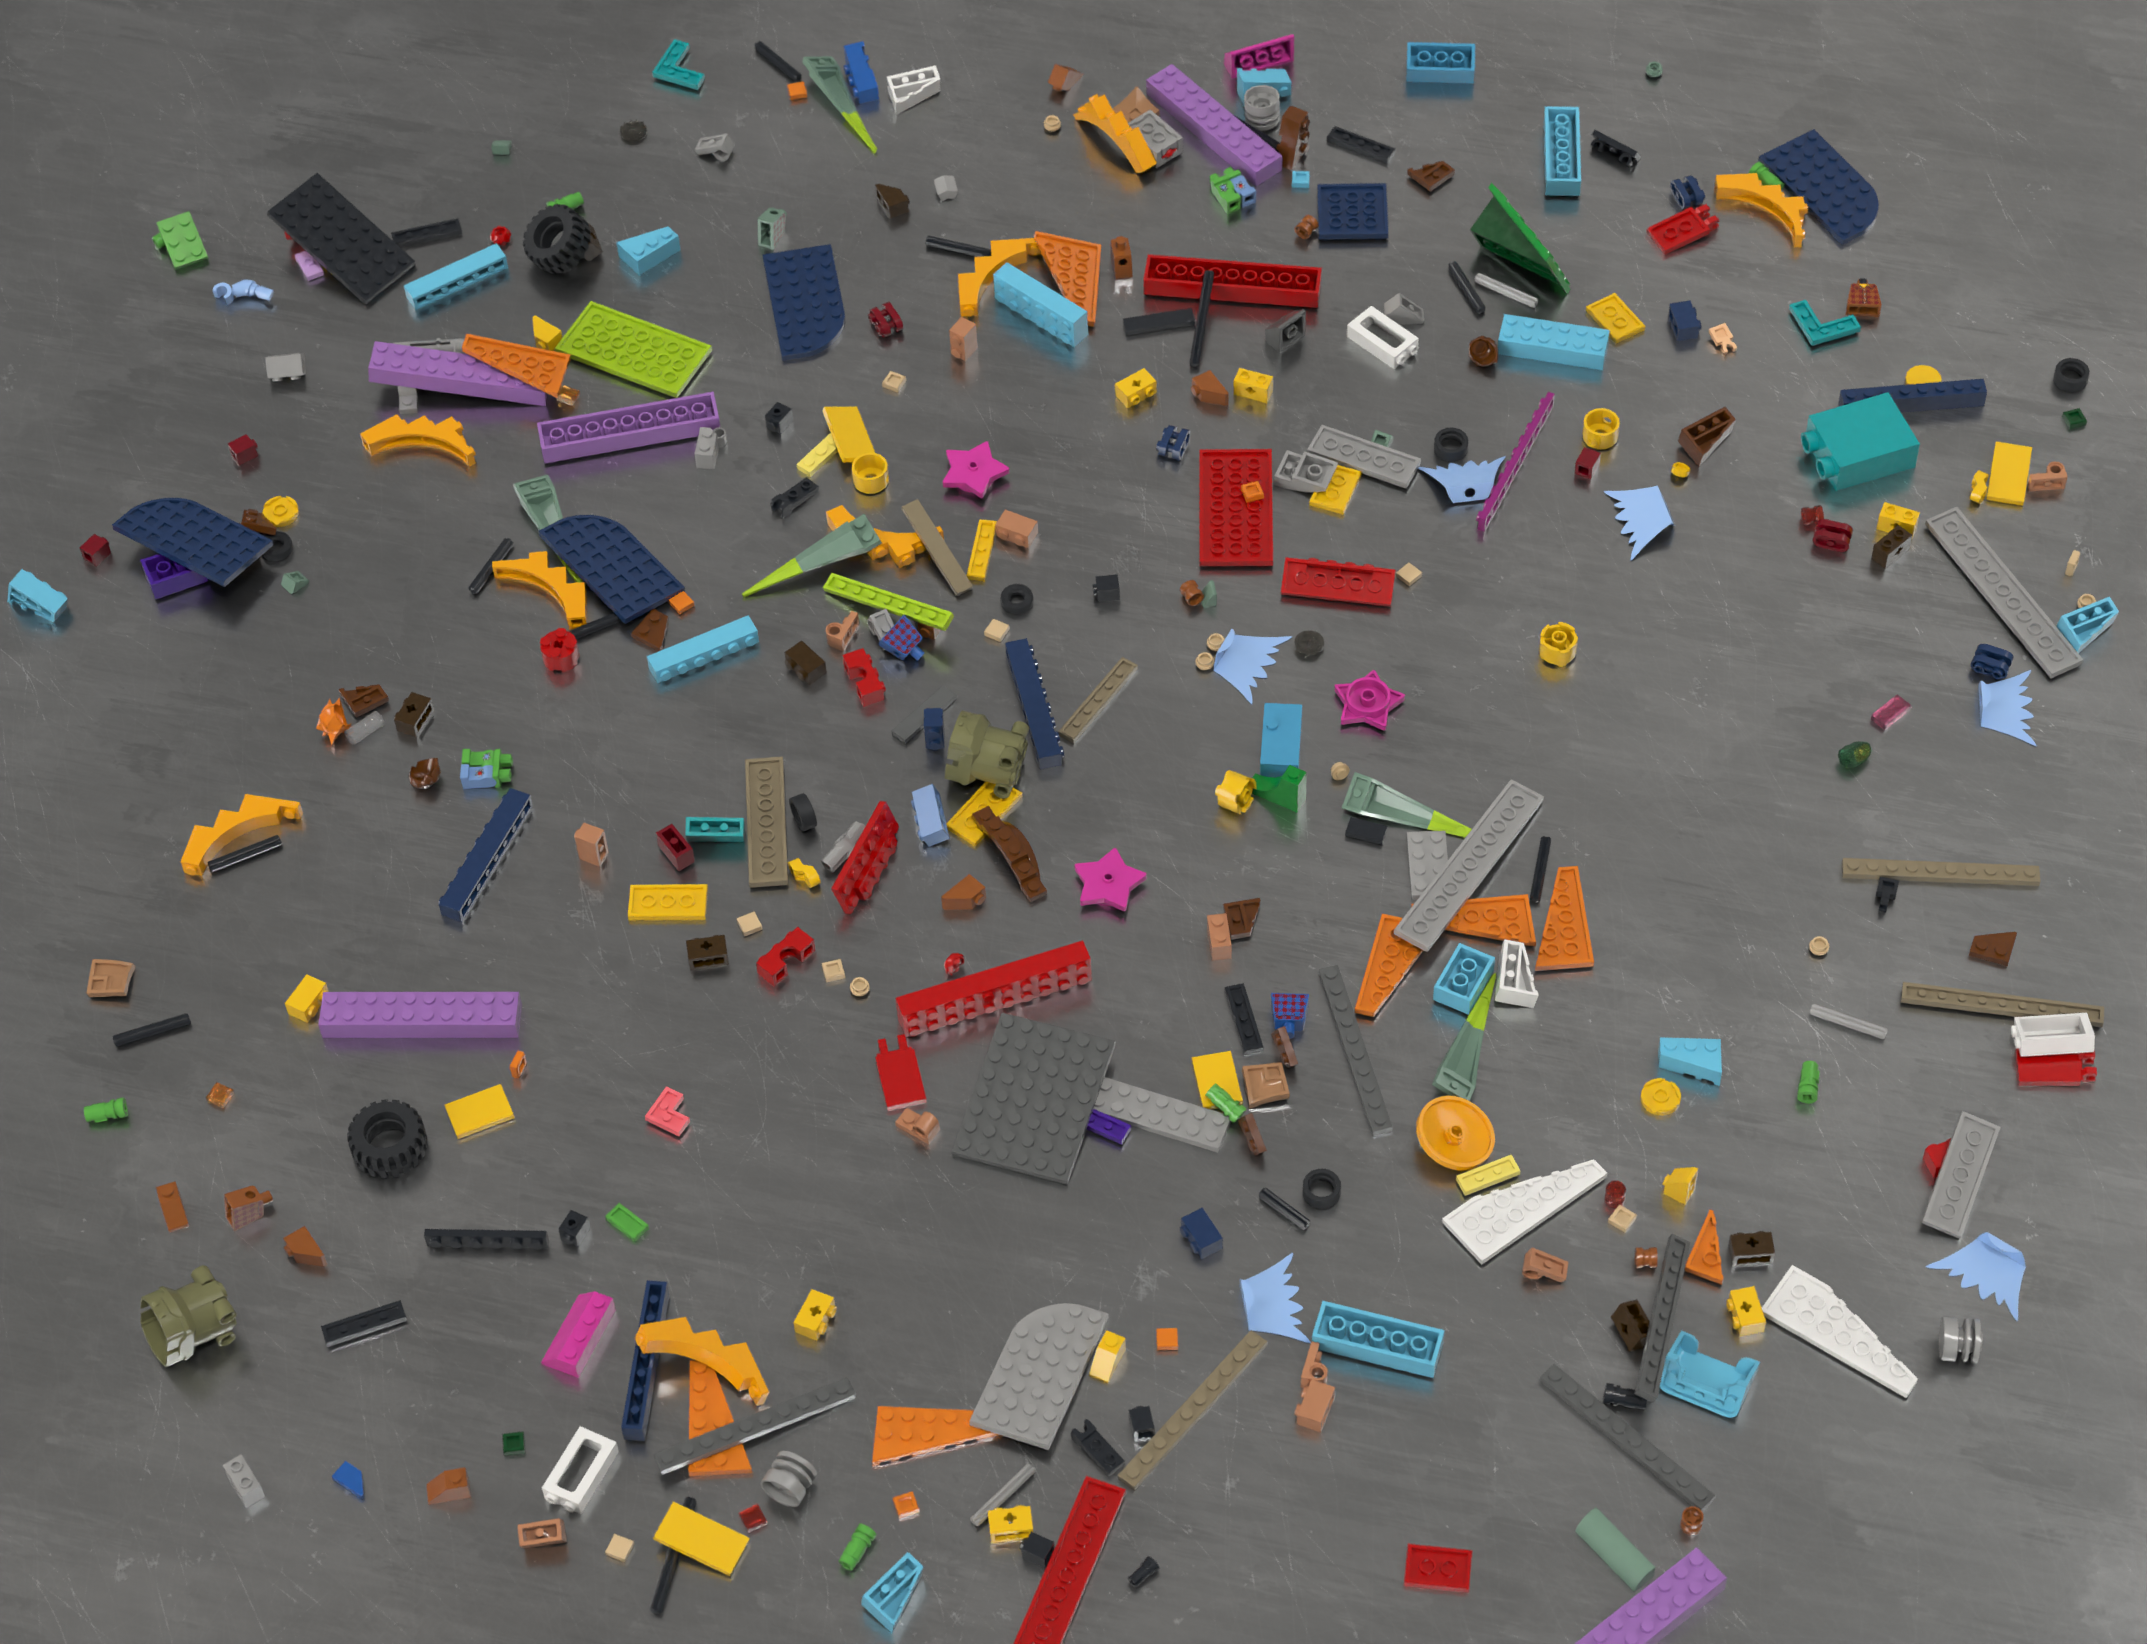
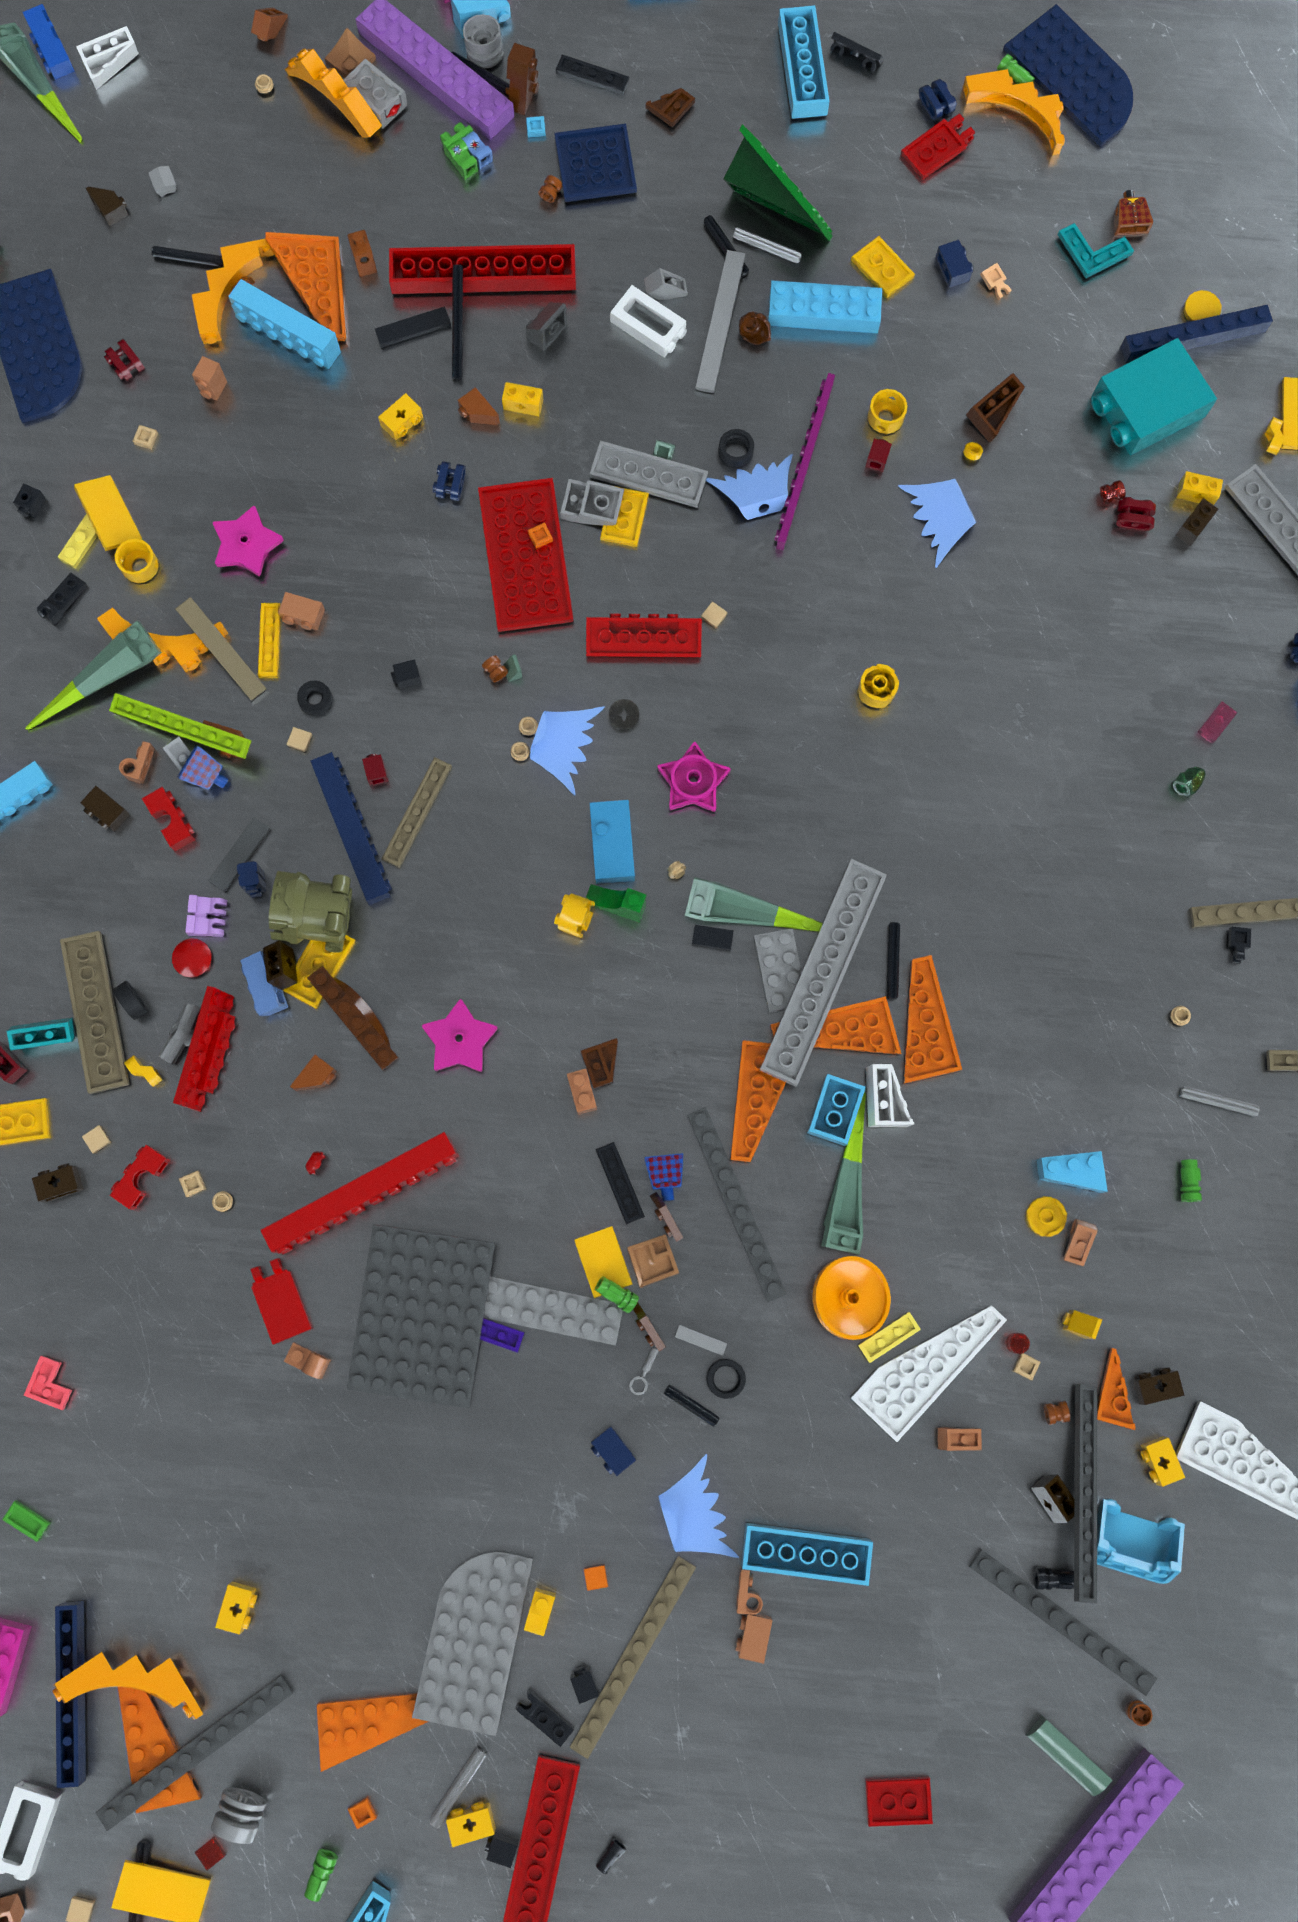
camera: 15 degrees left, 25 degrees up
none -> red dish [172,938,212,977]
none -> lavender legs [185,895,227,937]
none -> dark brown brick [263,941,298,990]
none -> dark red brick [362,754,389,786]
none -> light grey piece [629,1347,658,1395]
none -> light grey piece [675,1325,727,1356]
none -> light grey tile [696,250,746,393]
none -> nougat plate [1063,1219,1098,1266]

